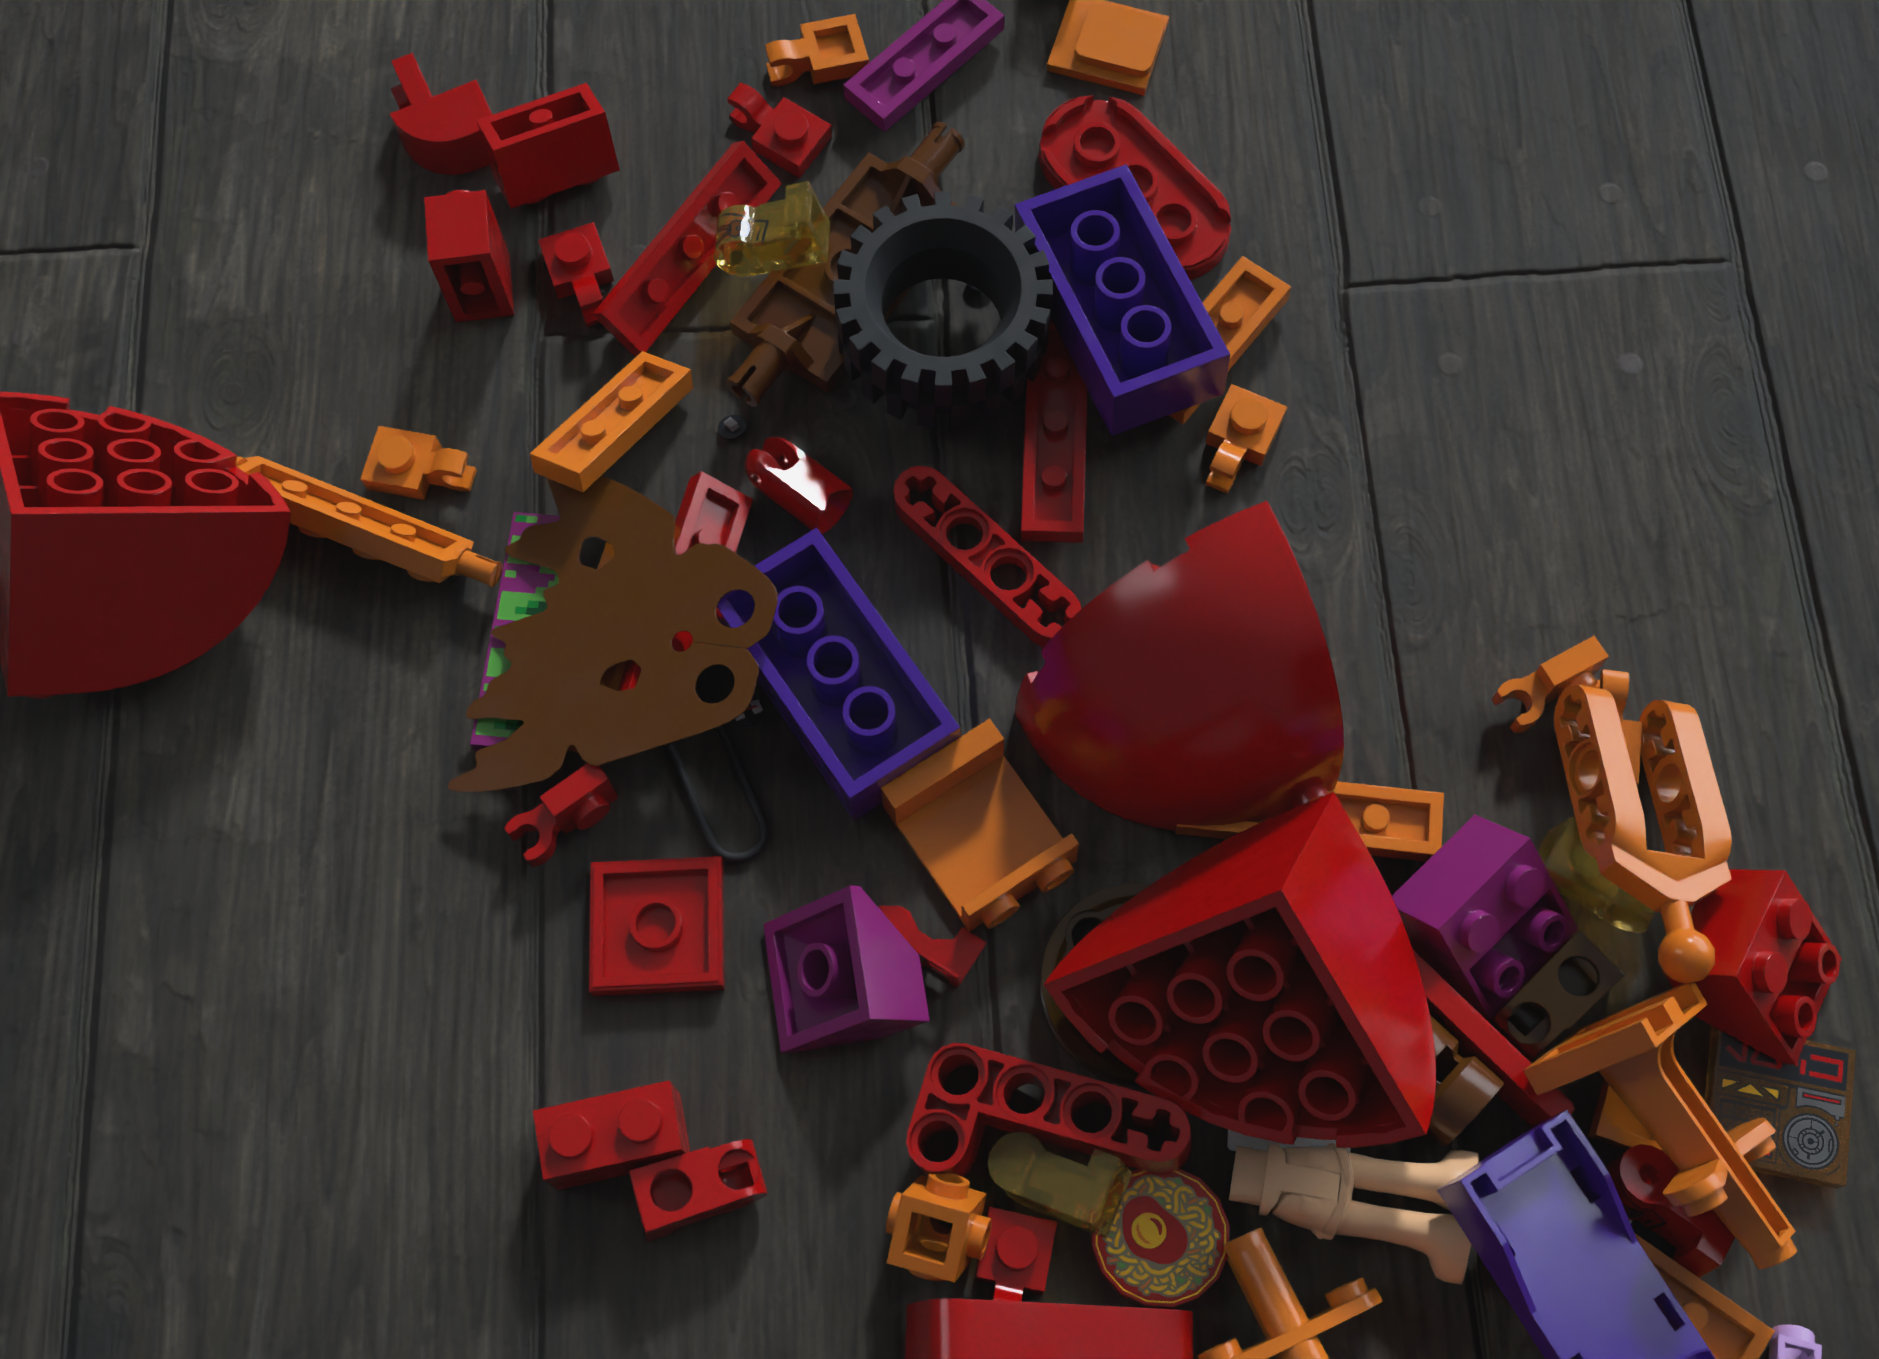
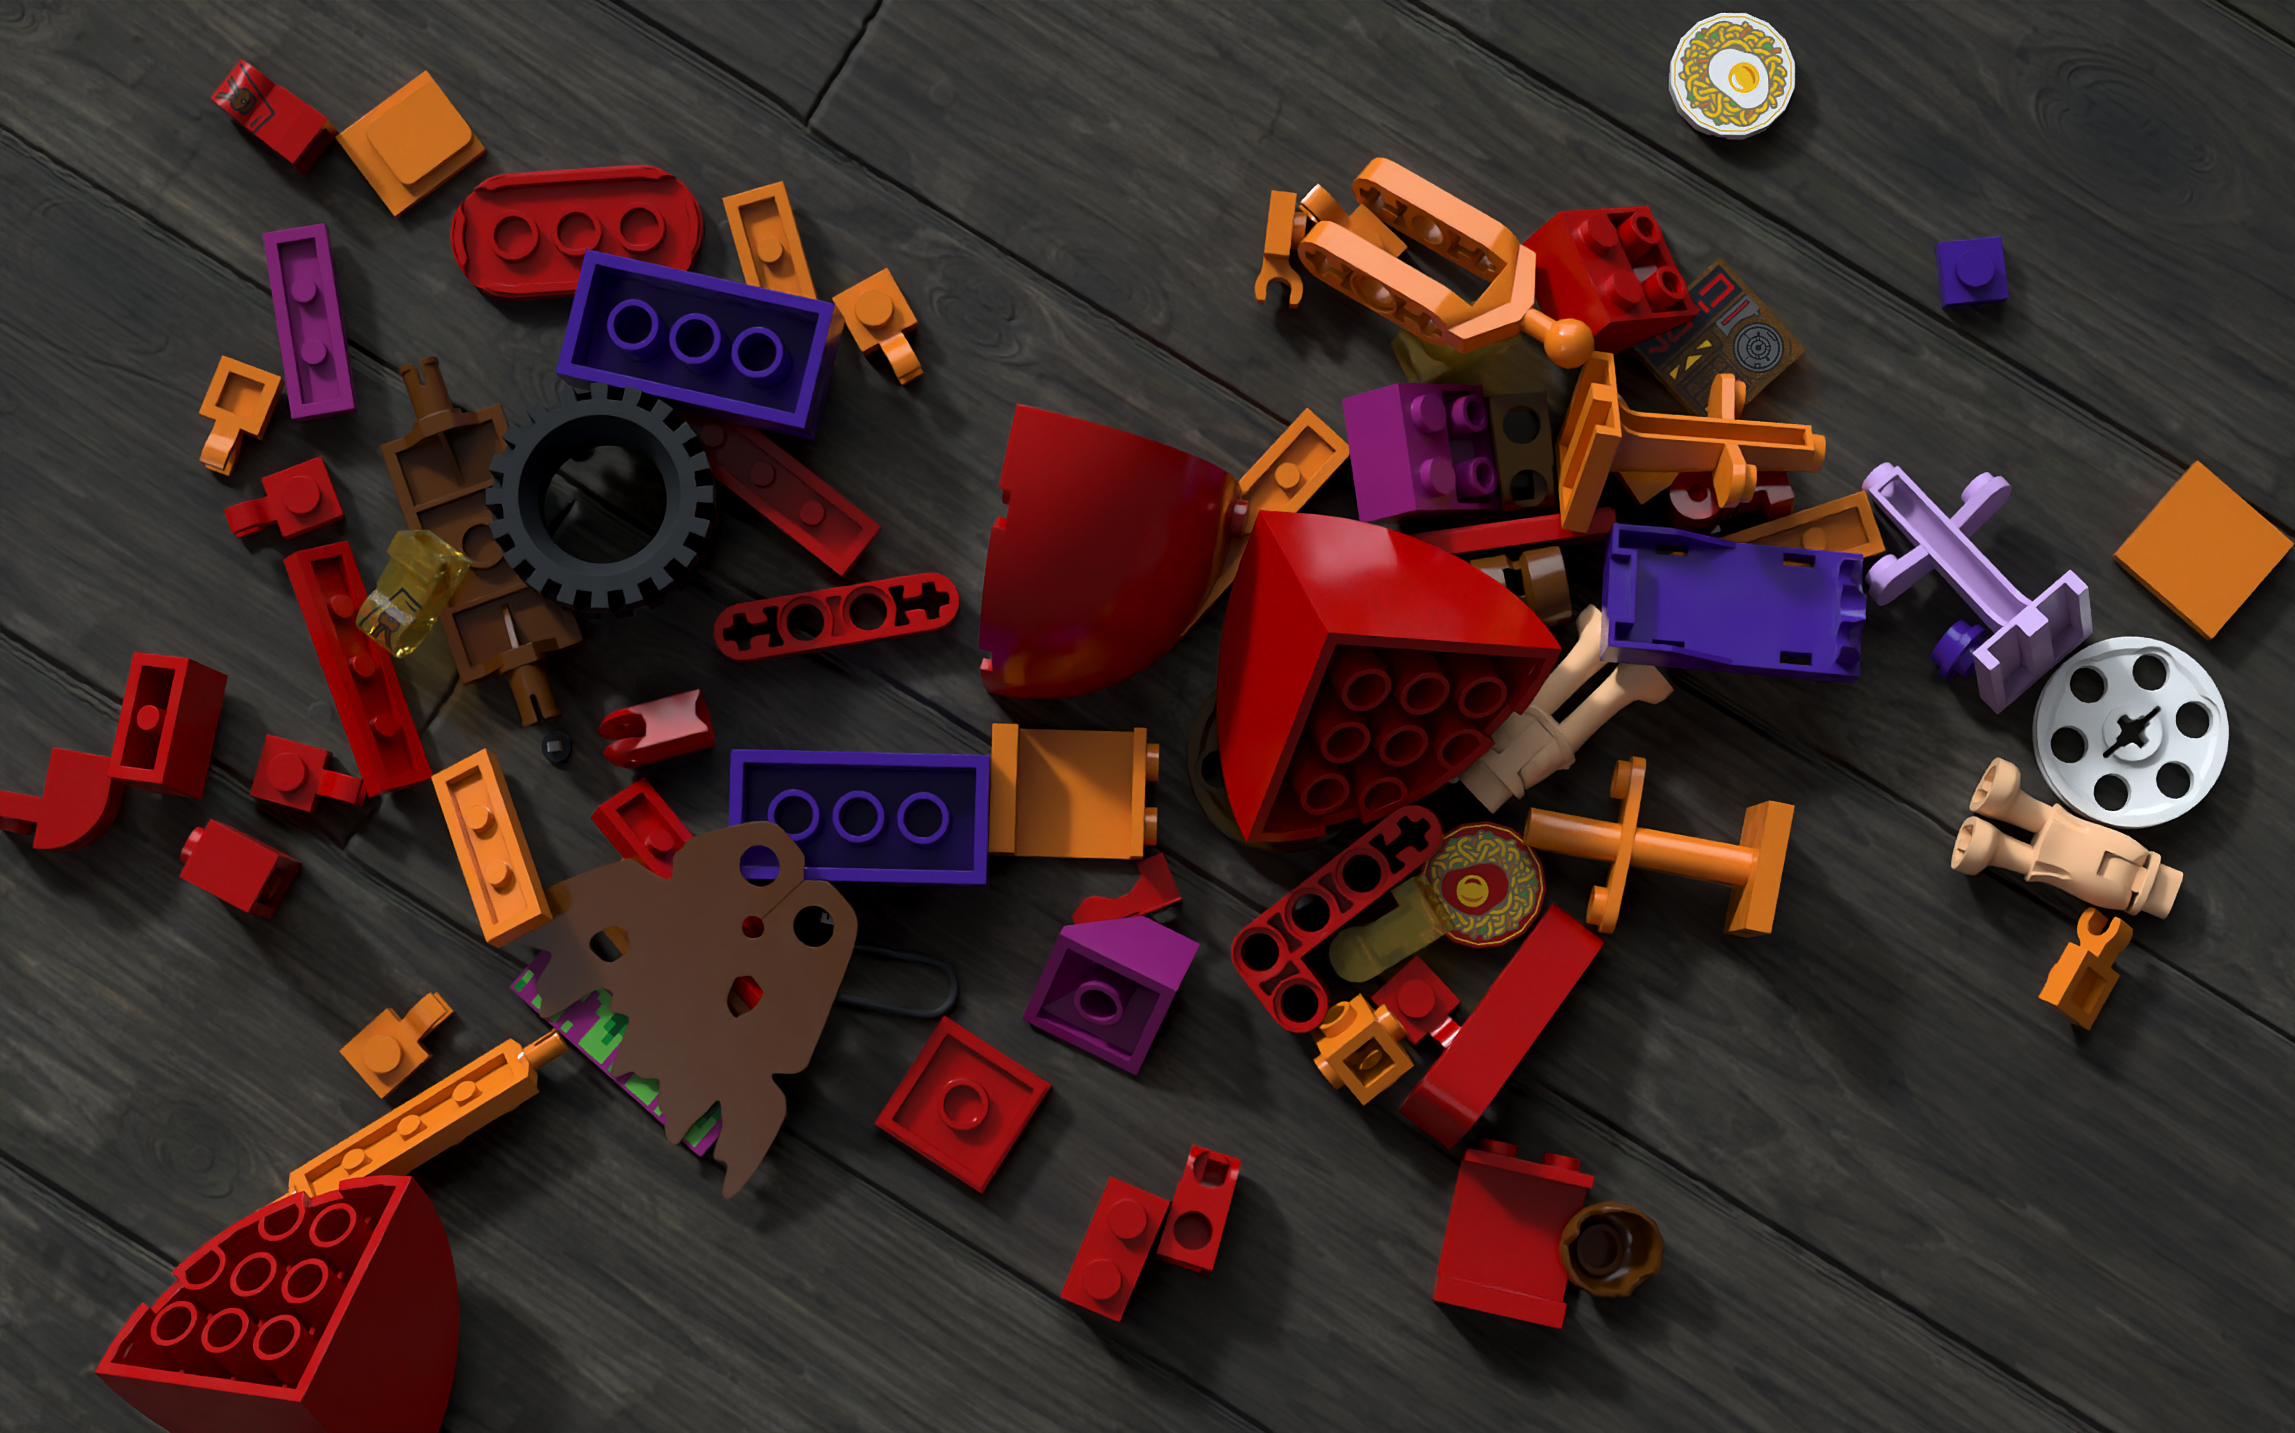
camera: 55 degrees left, 15 degrees up
red plate [504,763,618,867] -> none

